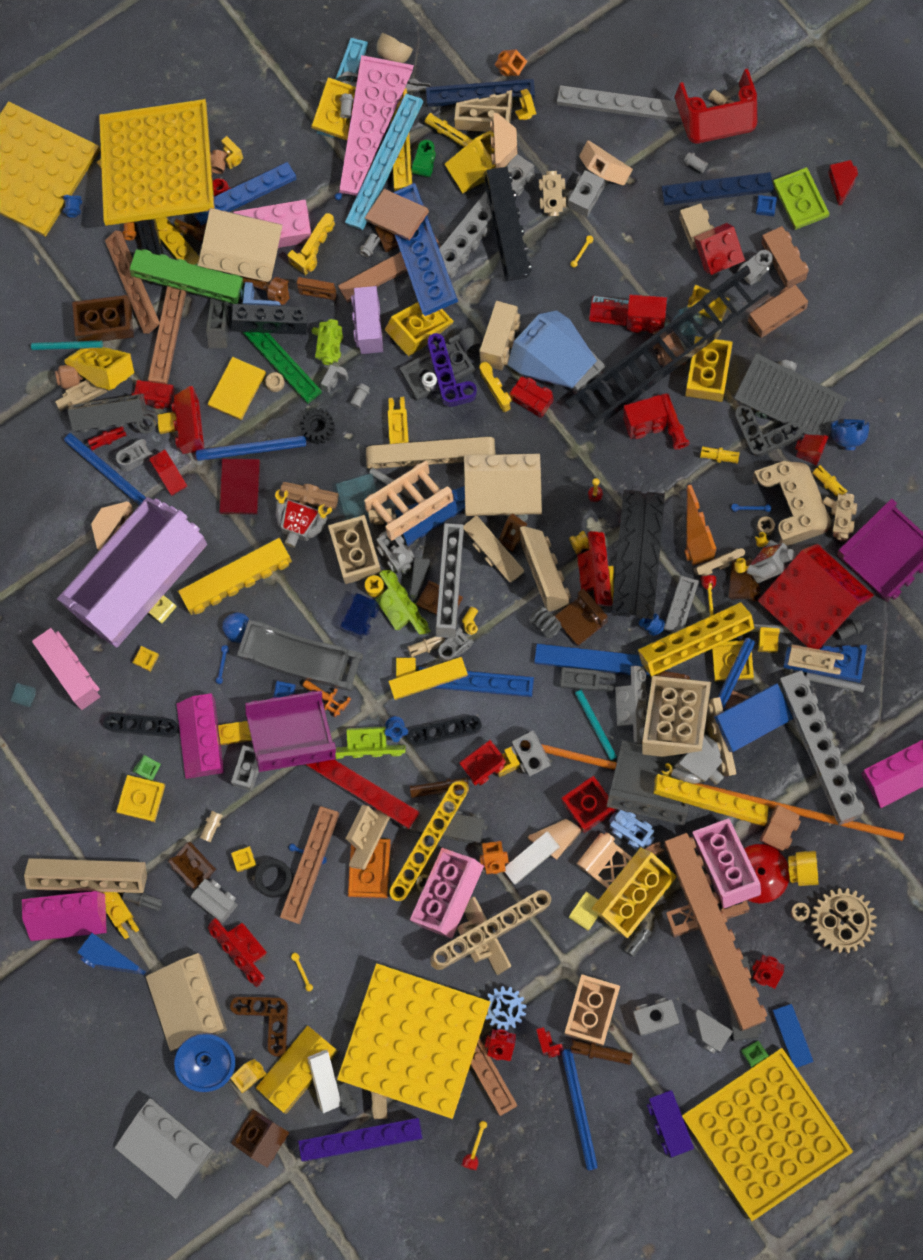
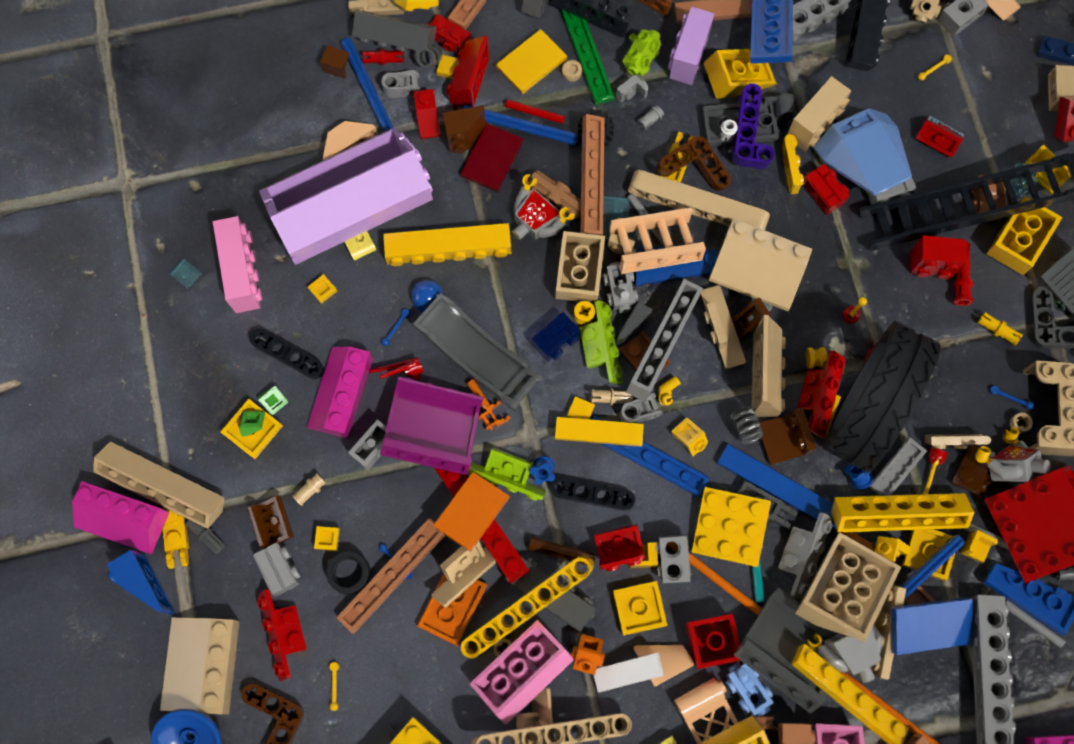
camera: 15 degrees right, 0 degrees up
yellow hinge [218,721,251,745] -> none
blue tile [273,681,296,698] -> none
red brick [627,295,667,334] -> none
orange wedge [684,485,716,566] -> none
tan hinge [788,645,844,674] -> none
none -> bright green slope [239,411,265,437]
none -> reddish brown panel [320,45,350,79]
none -> red plant [369,357,424,396]
none -> orange tile [433,472,510,552]
none -> reddish brown slope [443,105,486,153]
none -> red bar [506,100,565,124]
none -> nougat plate [580,114,605,236]
none -> yellow plate [613,581,668,636]
none -> reddish brown beam [656,136,731,191]
none -> yellow bracket [671,418,708,456]
none -> yellow plate [691,487,771,567]
none -> yellow bracket [874,536,911,562]

